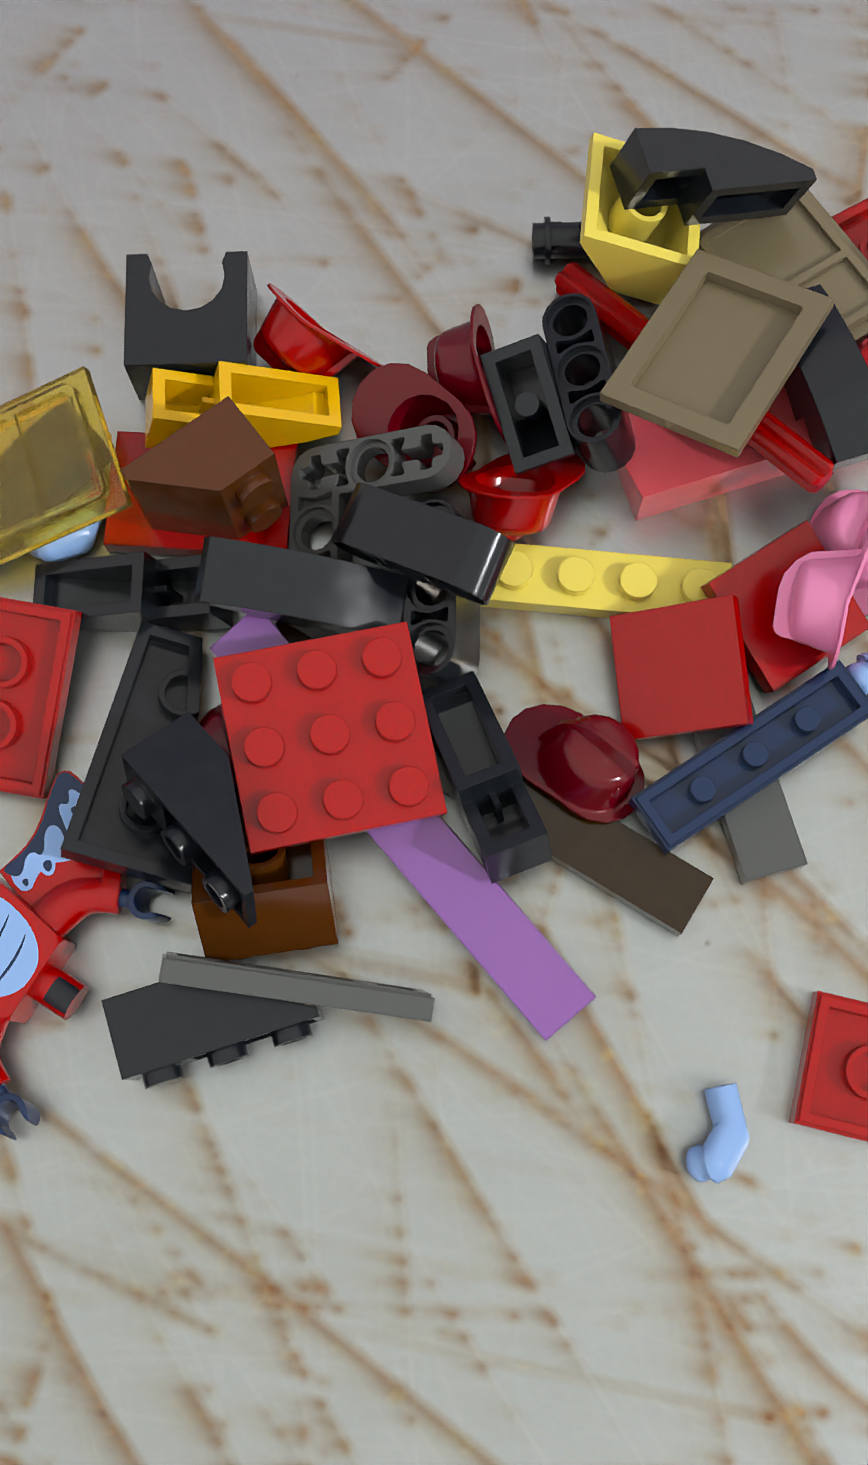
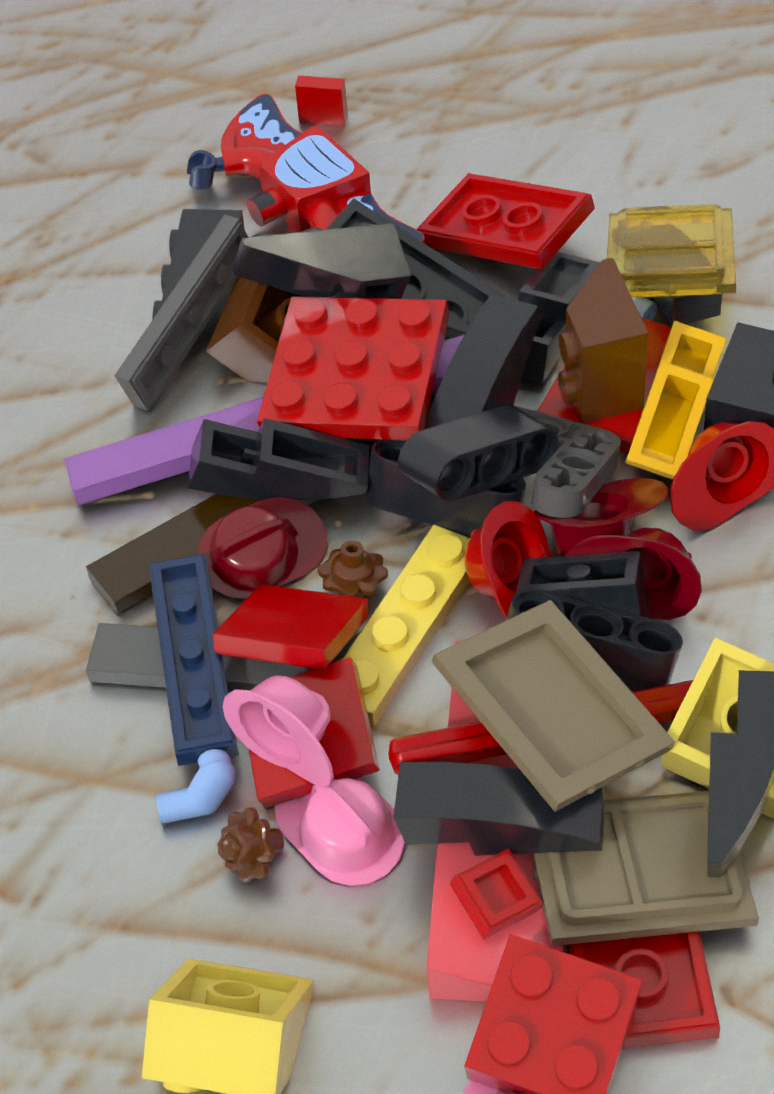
camera: 115 degrees right, 25 degrees down
none -> reddish brown plant [318,541,388,598]

